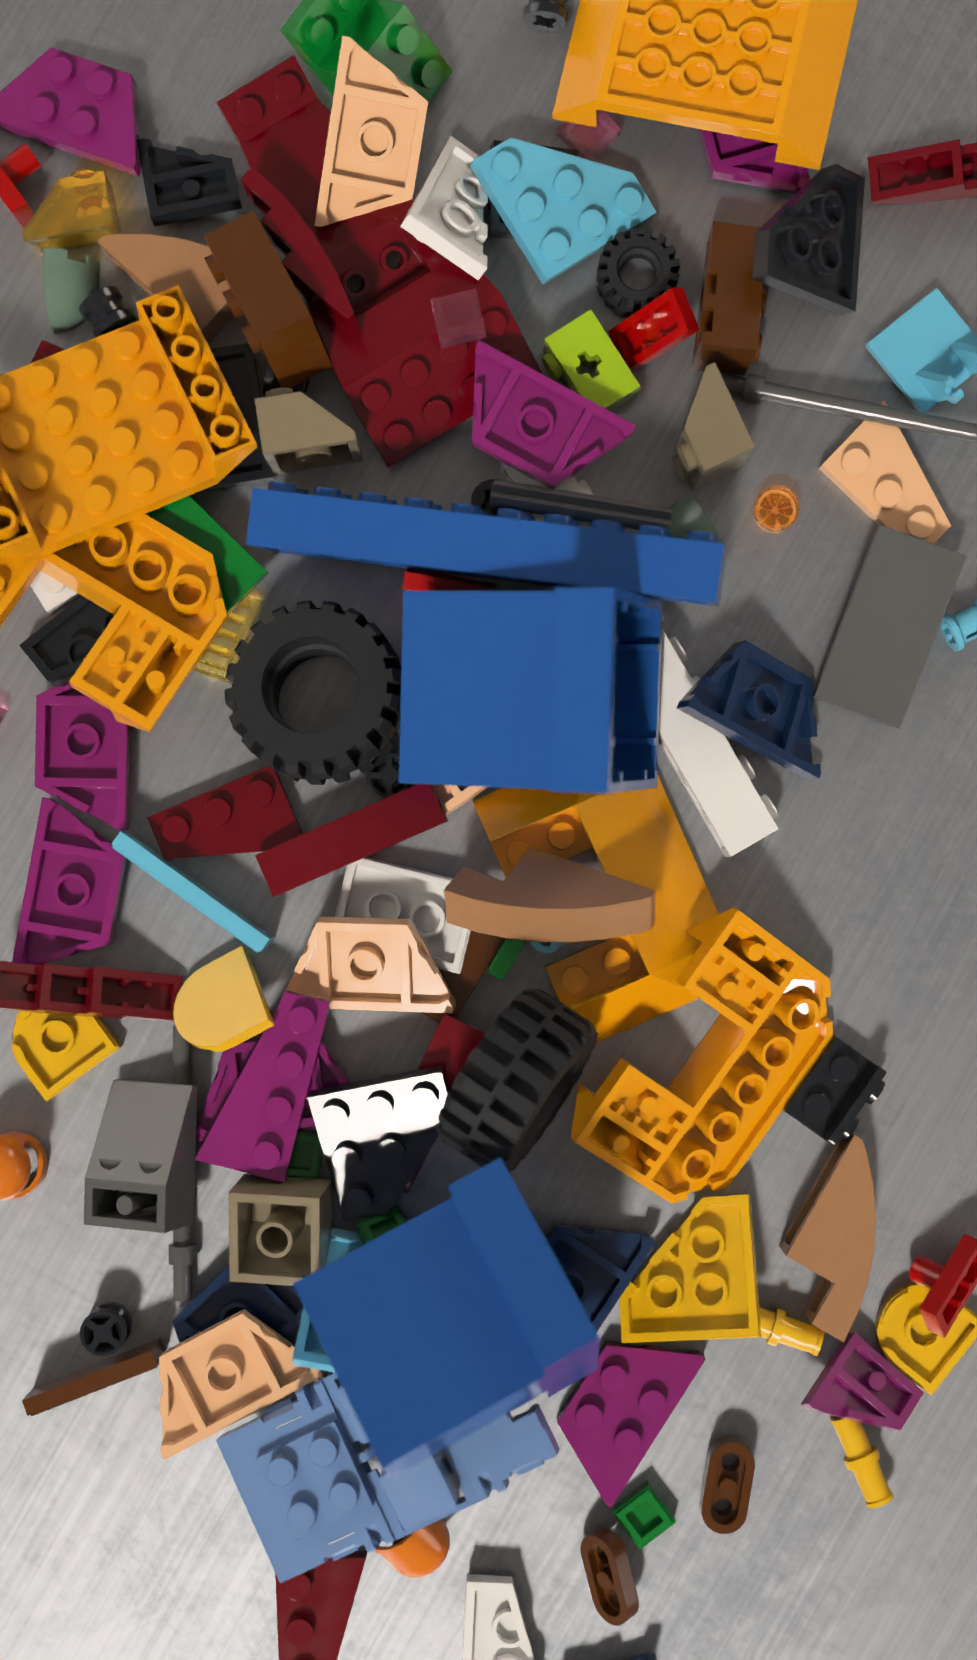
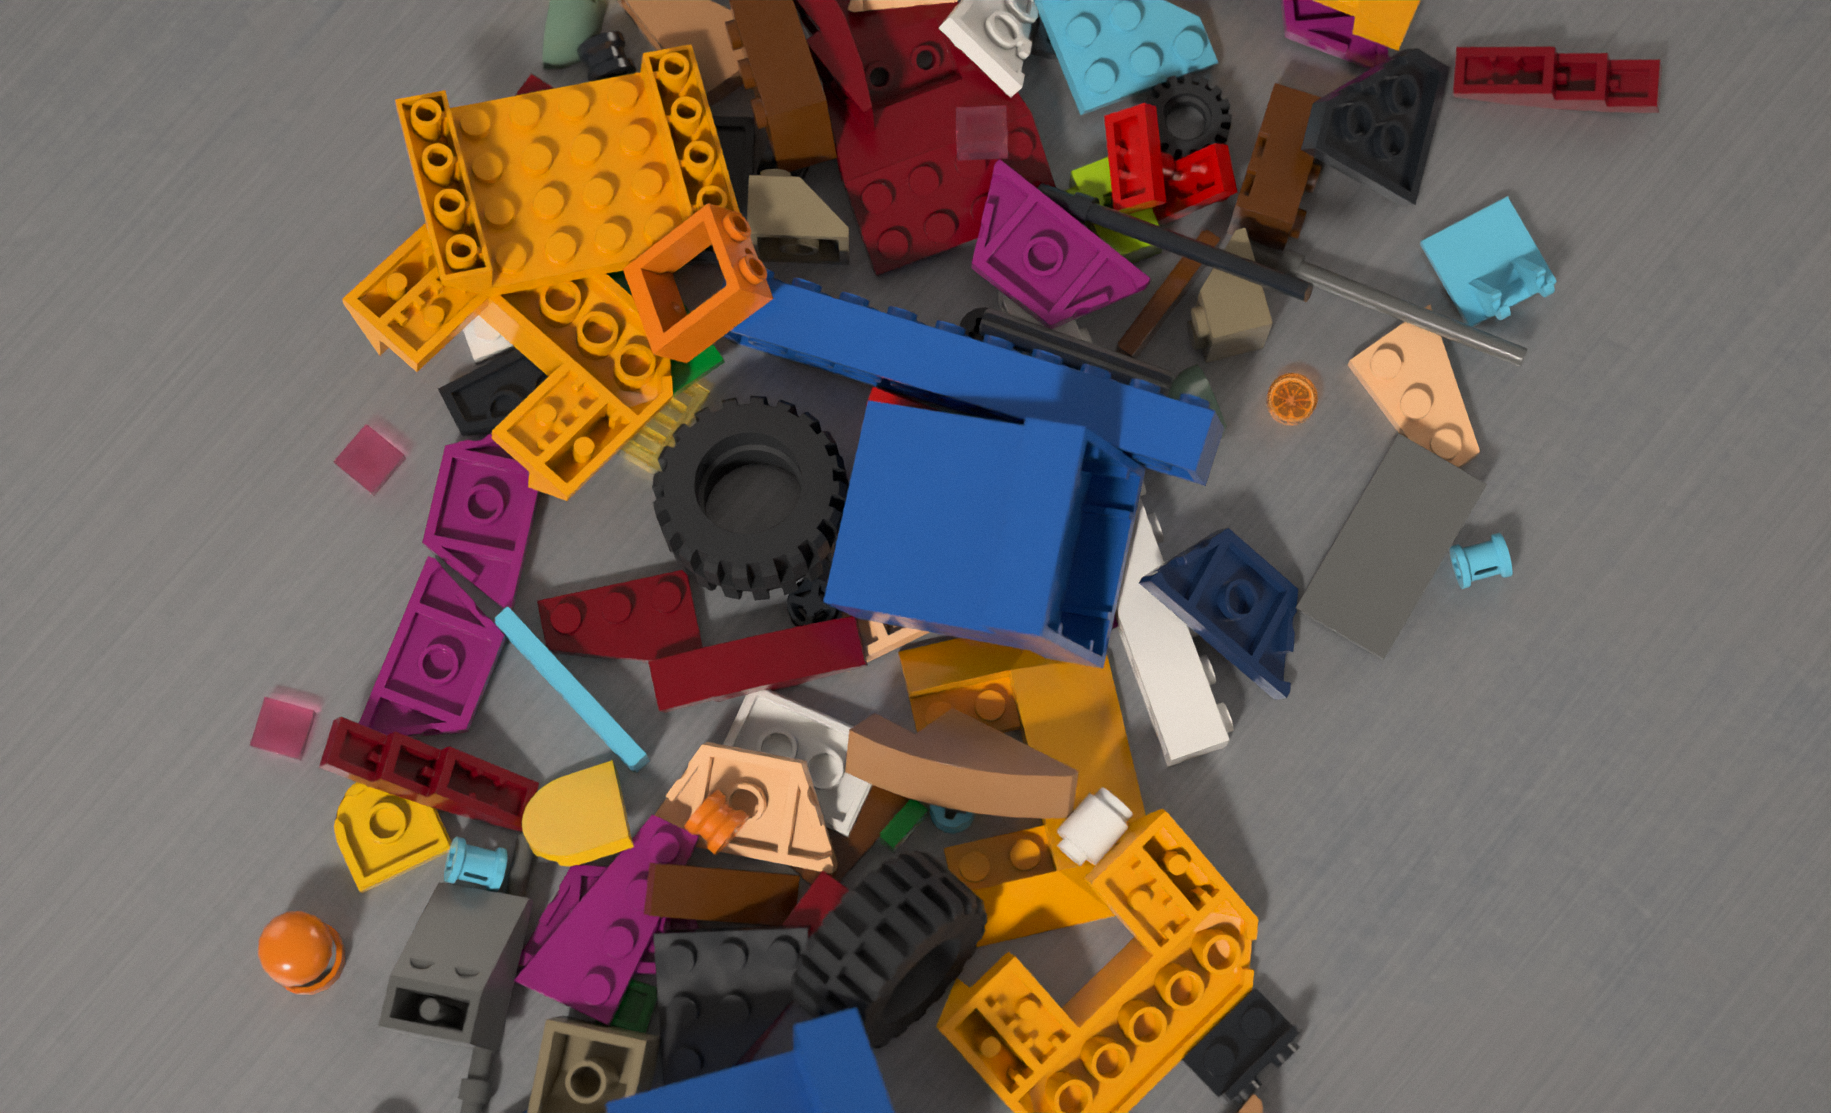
camera: 10 degrees right, 10 degrees down
none -> medium azure bush [444,836,508,892]
none -> orange window [623,203,773,363]
none -> reddish brown tile [644,862,800,926]
none -> orange wheel [684,789,749,855]
none -> black bar [1037,183,1313,302]
none -> white brick [1056,787,1133,866]
none -> red tile [1104,103,1175,214]
none -> reddish brown tile [1115,229,1221,359]

